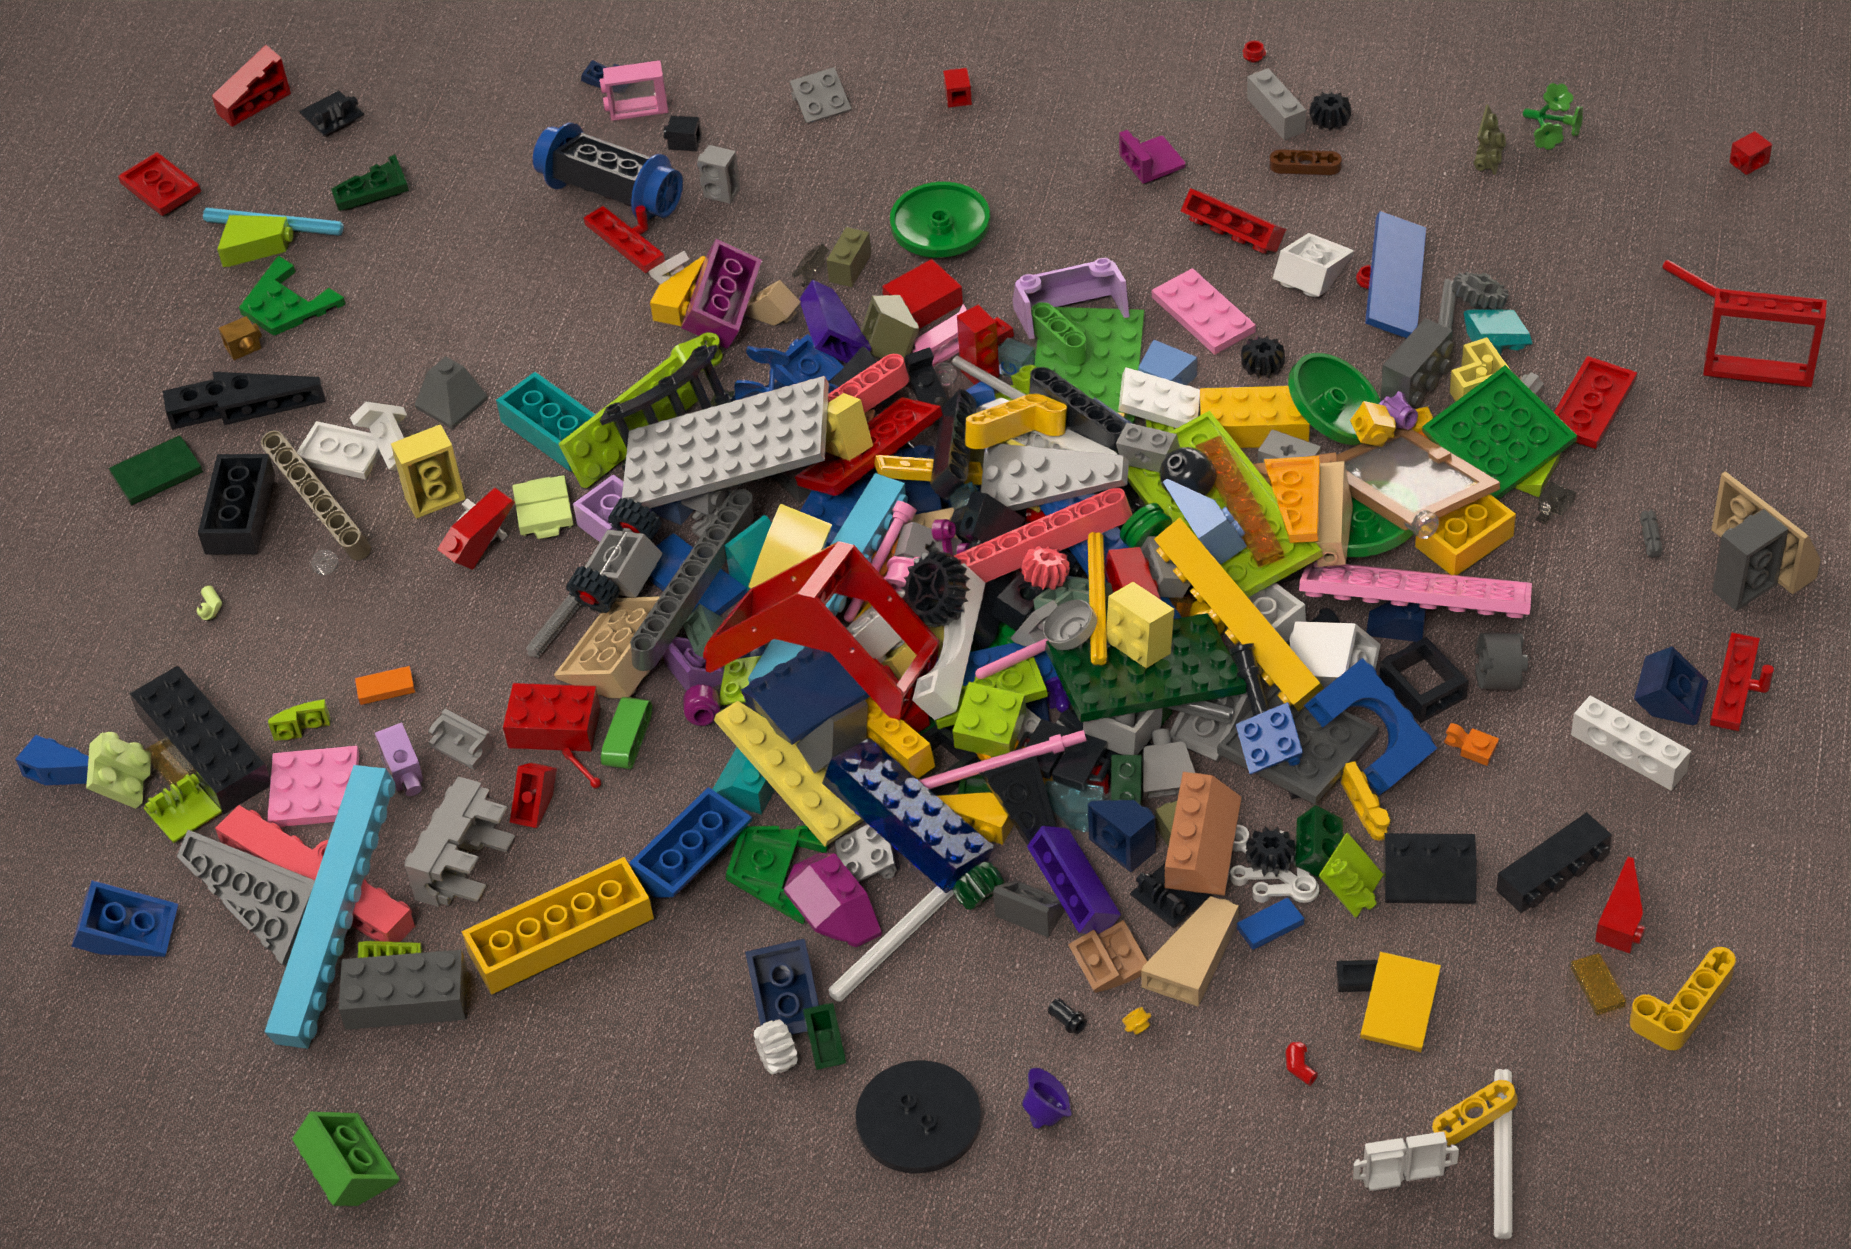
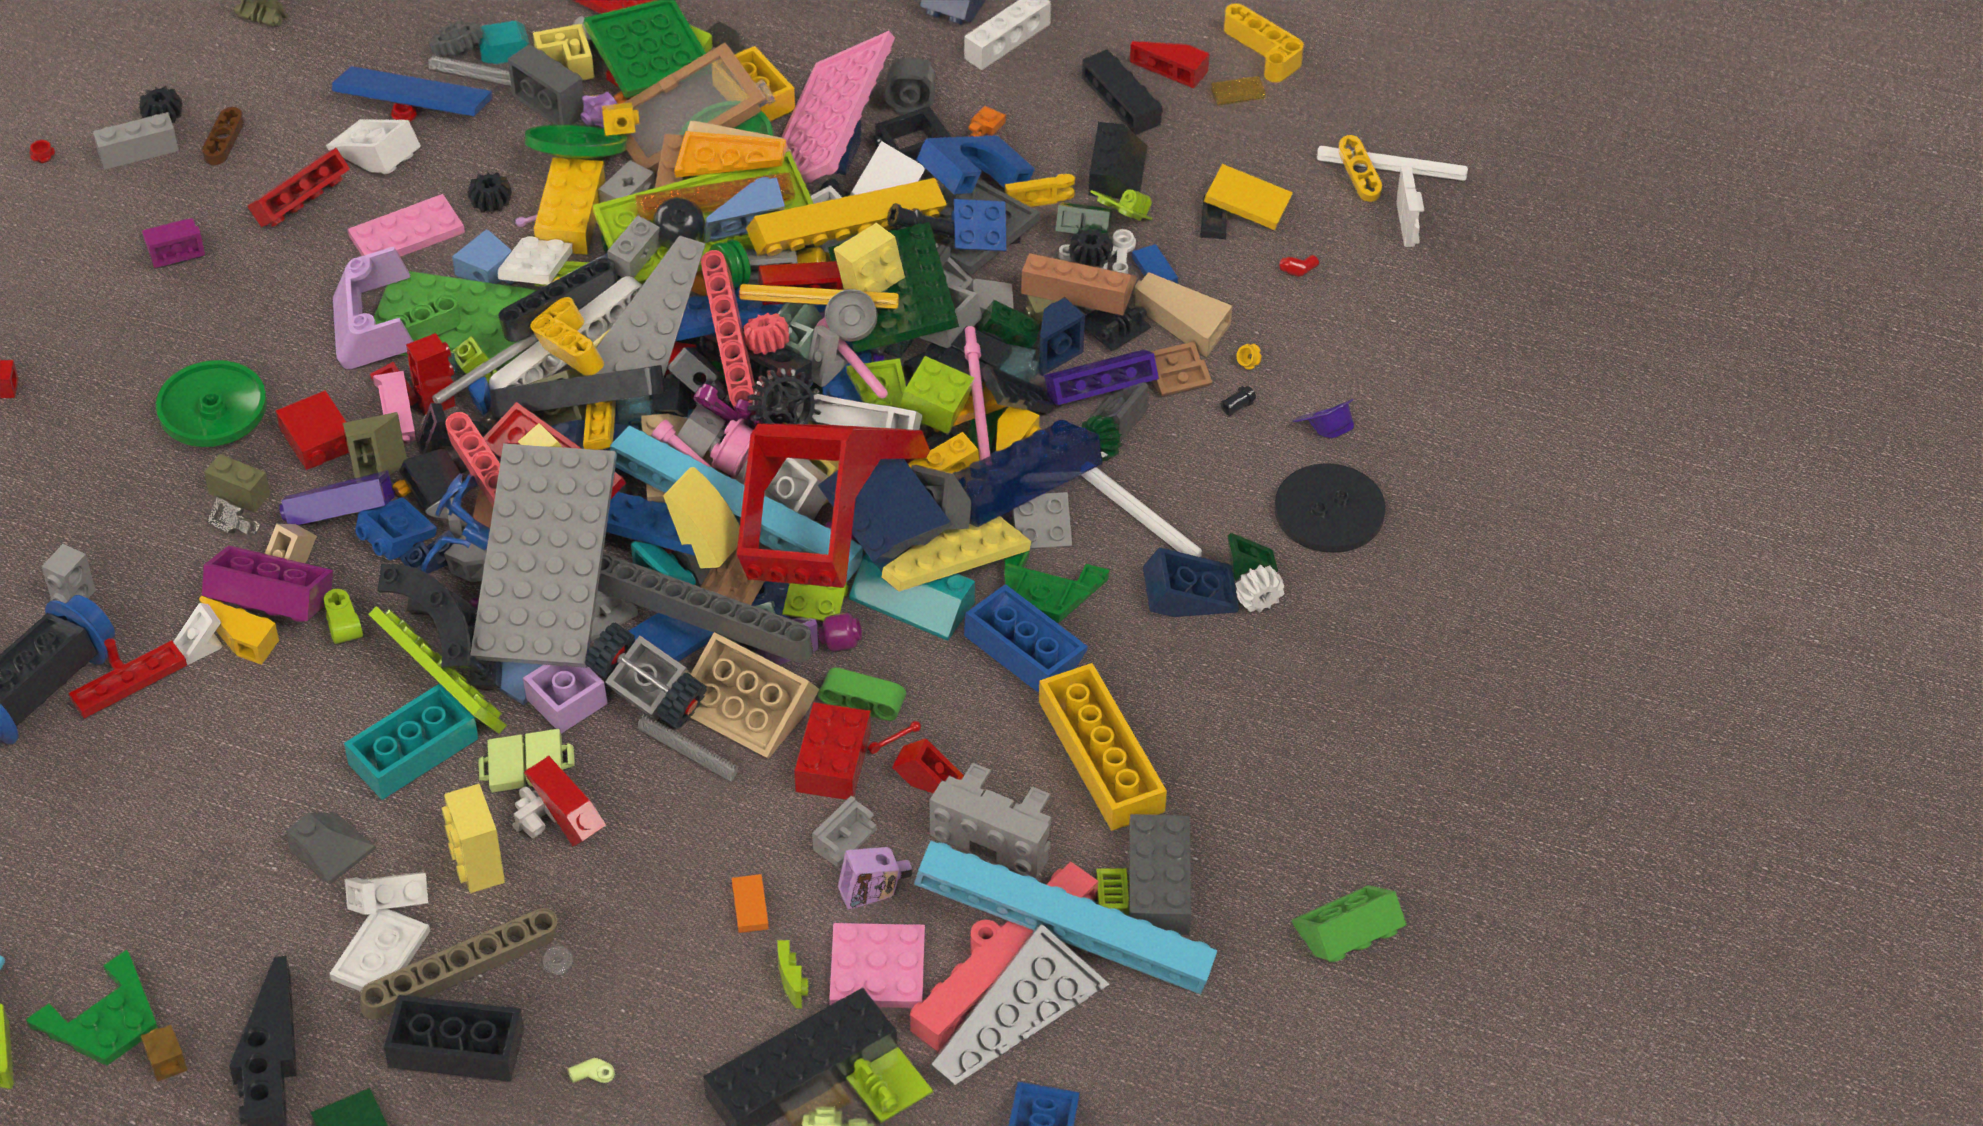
camera: 90 degrees left, 0 degrees up
magenta wedge [784,853,882,947] -> none

